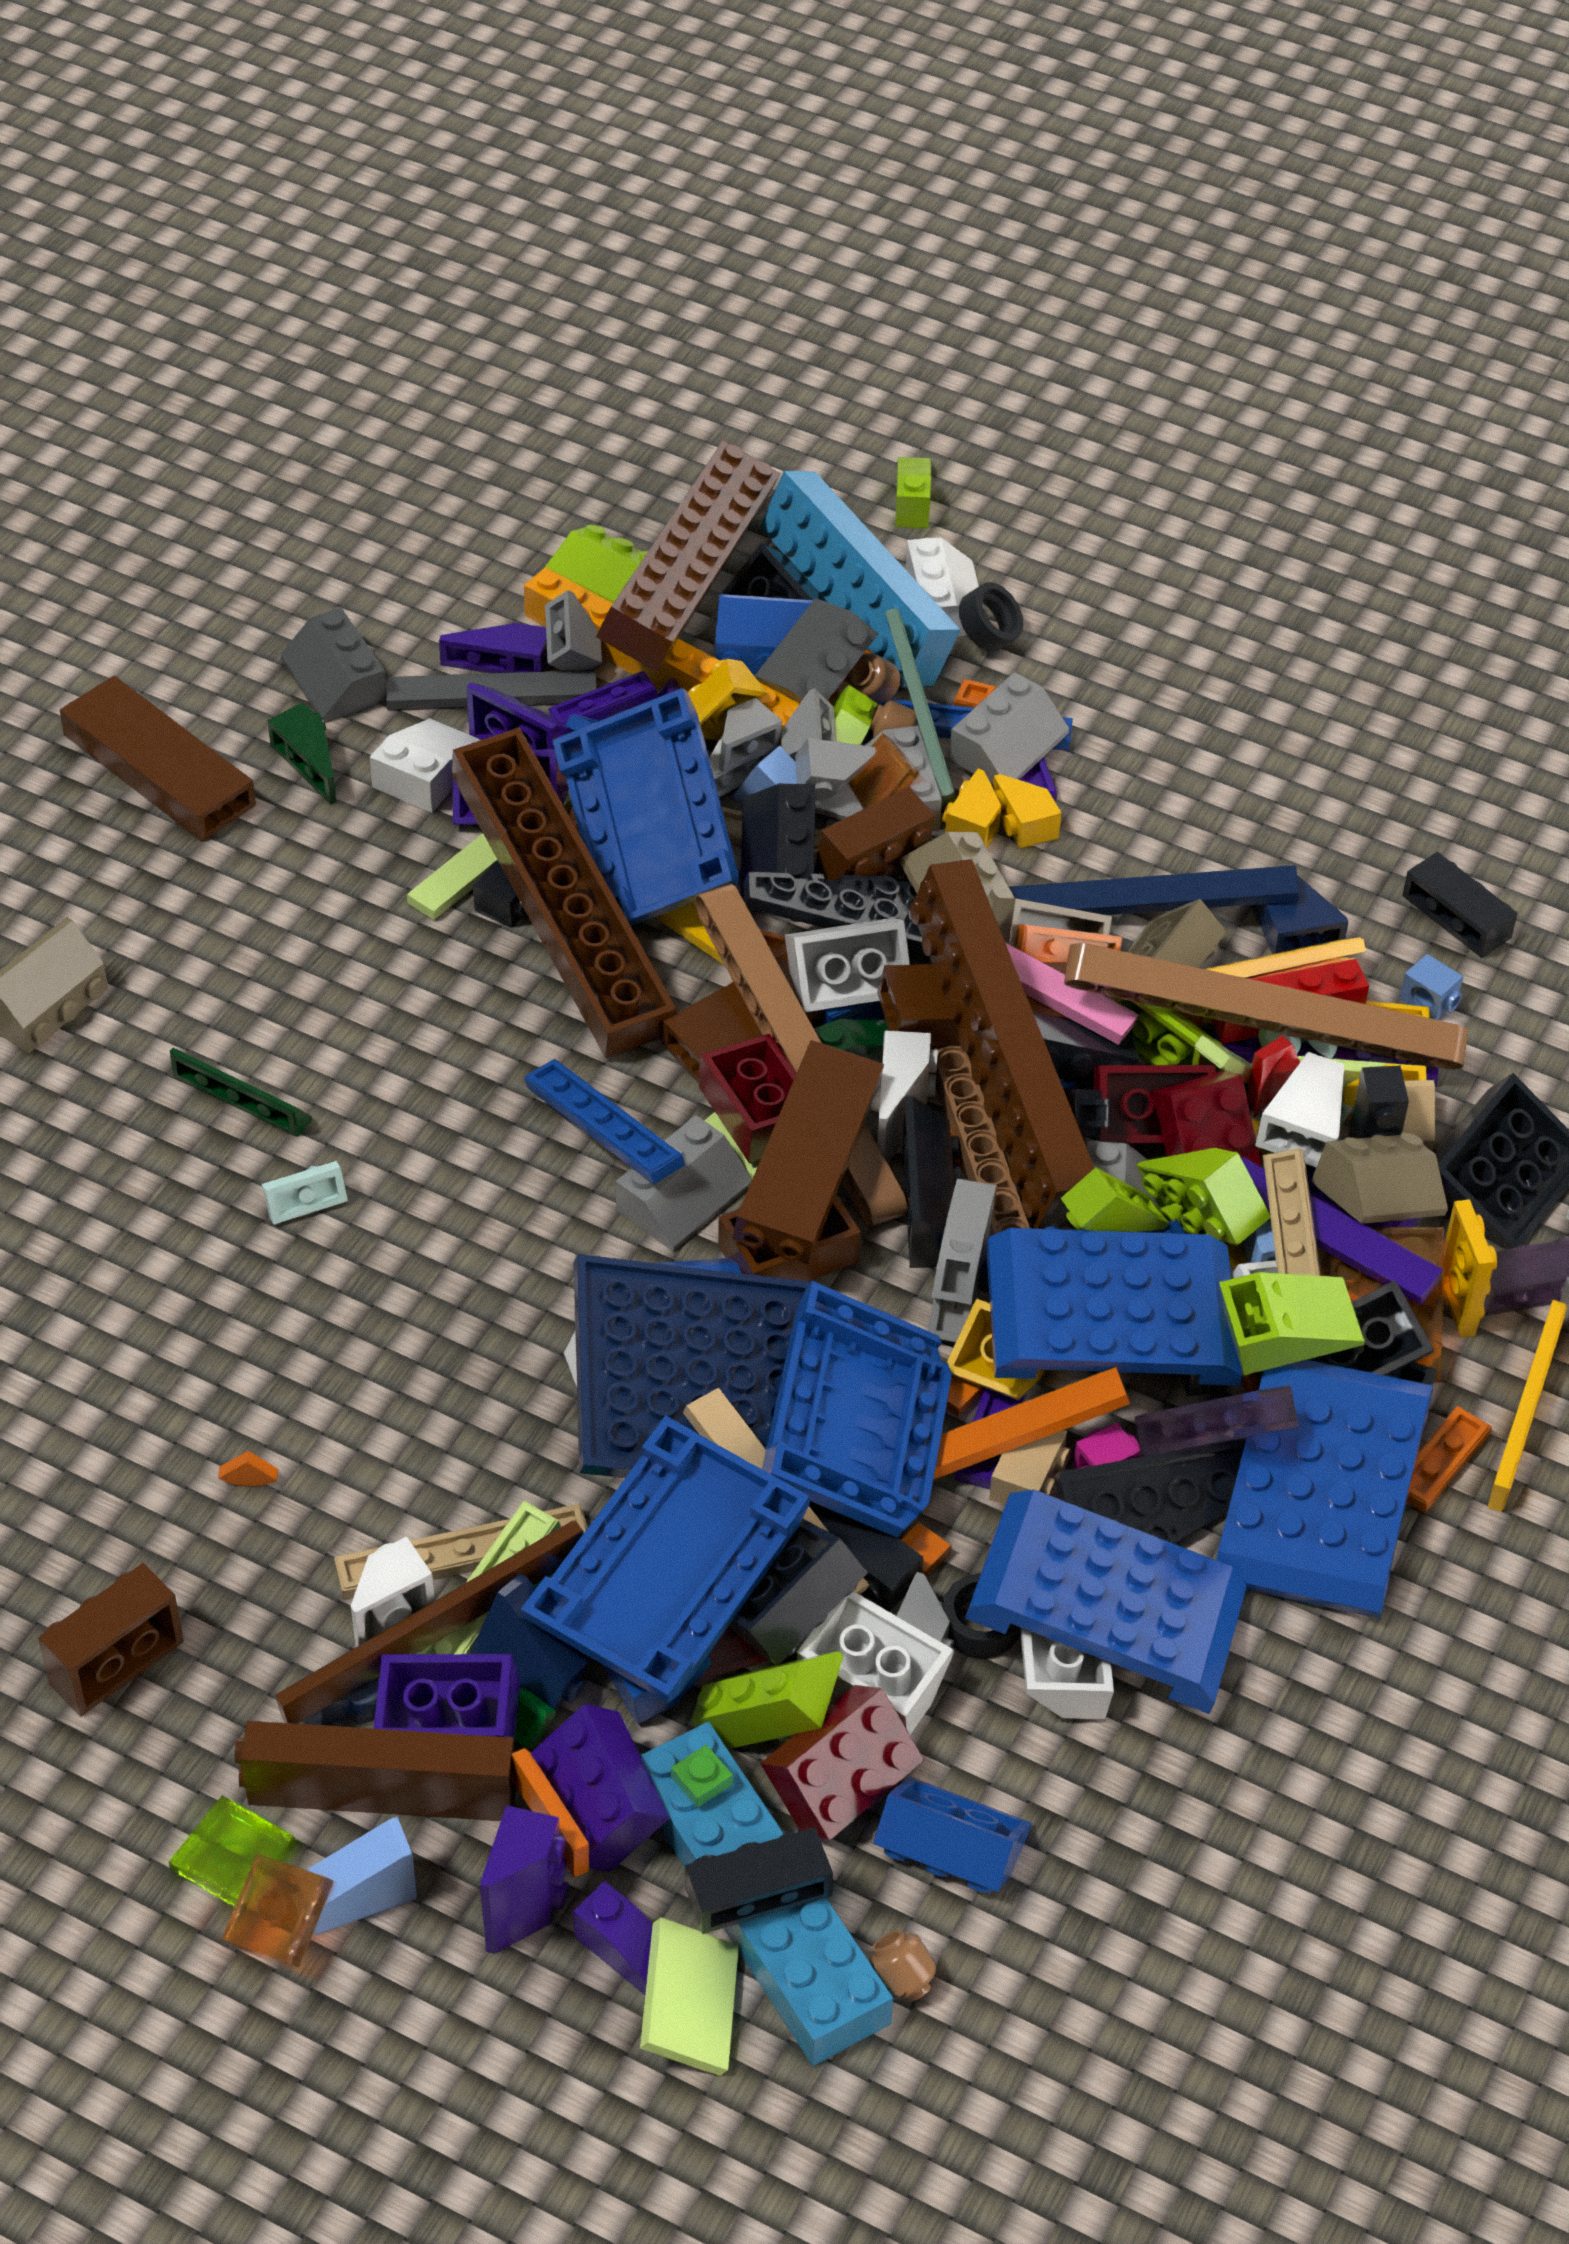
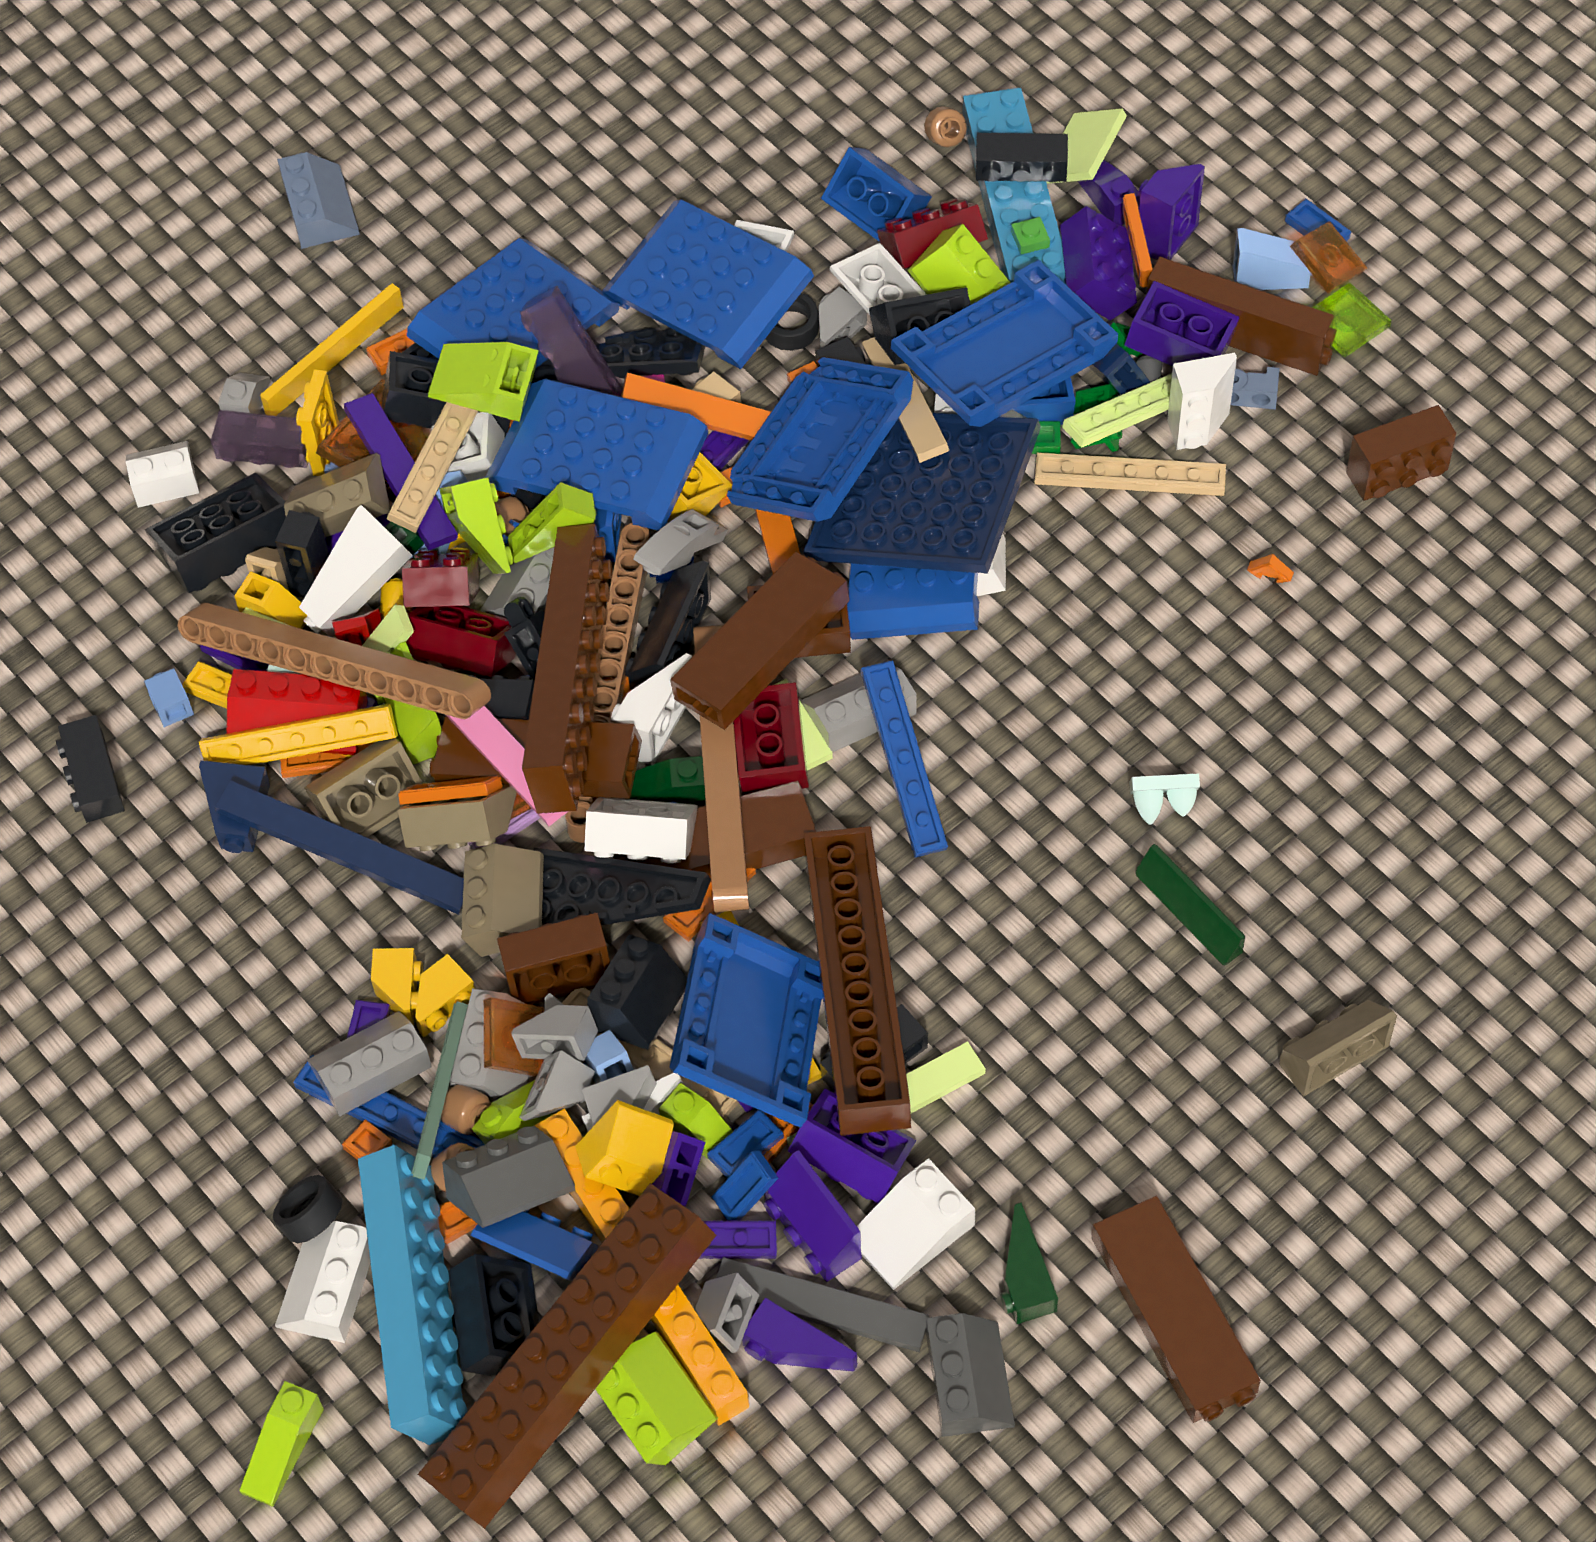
camera: 155 degrees left, 10 degrees up
reddish brown tile [275,1520,584,1724] -> none
none -> blue tile [1285,199,1351,255]

